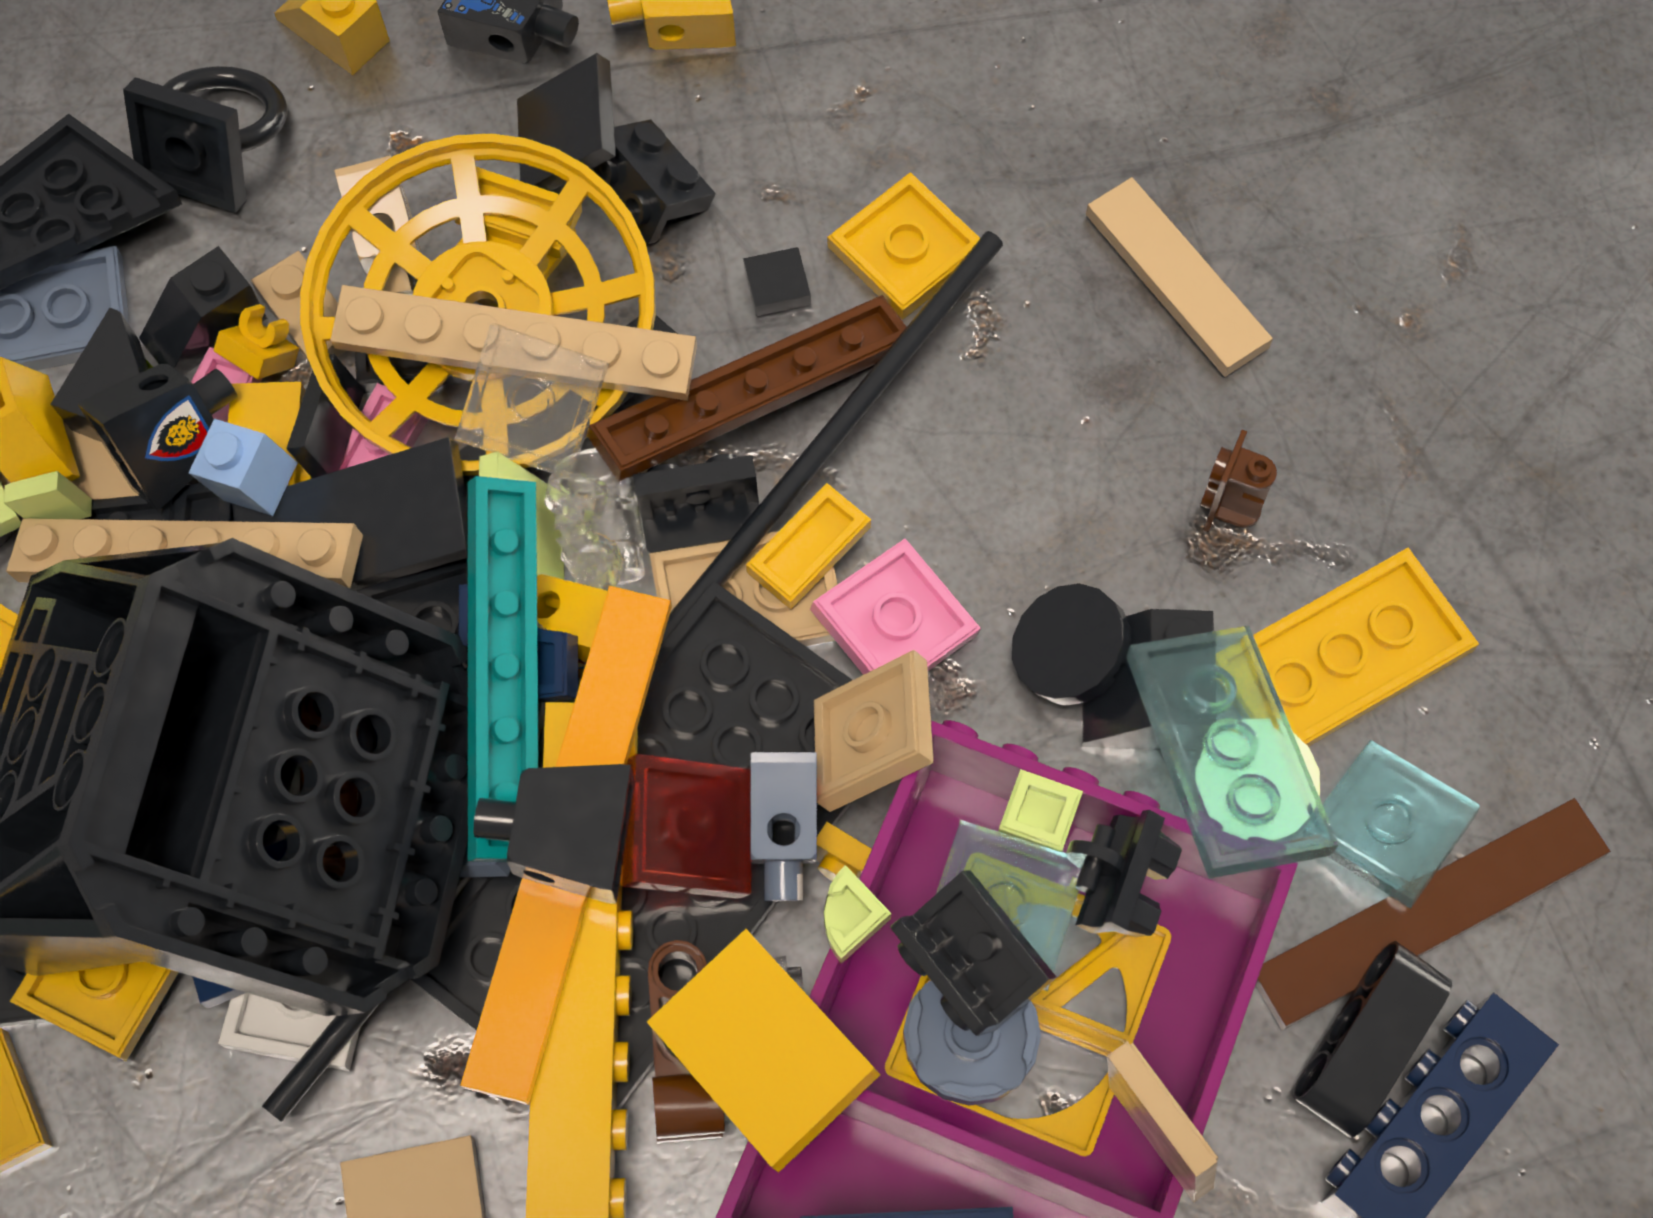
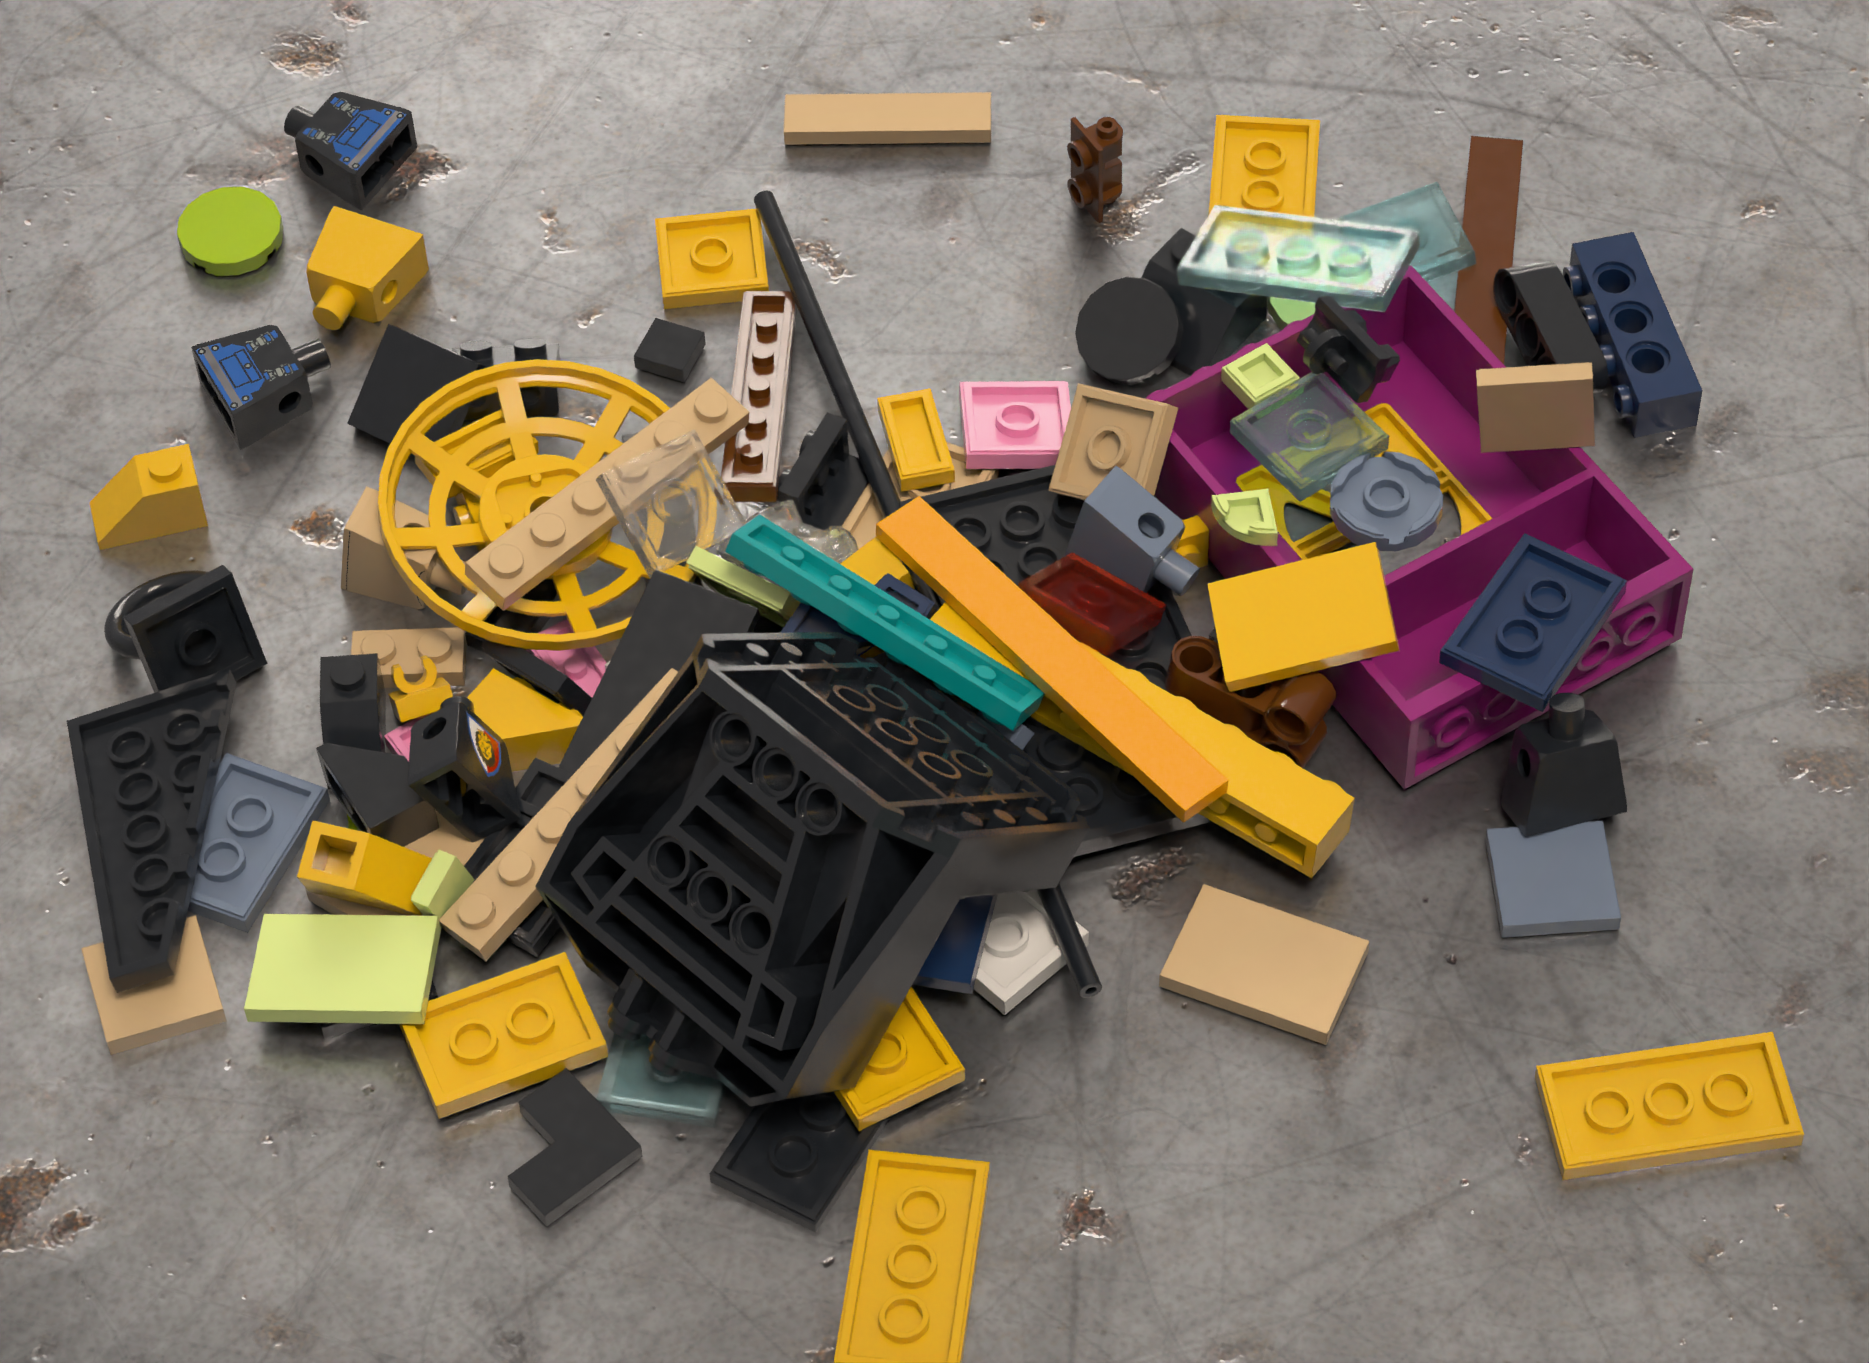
camera: 55 degrees left, 15 degrees down
light blue brick [189,419,298,516] -> none
black torso [474,764,635,904] -> none
black bracket [891,870,1057,1036] -> none

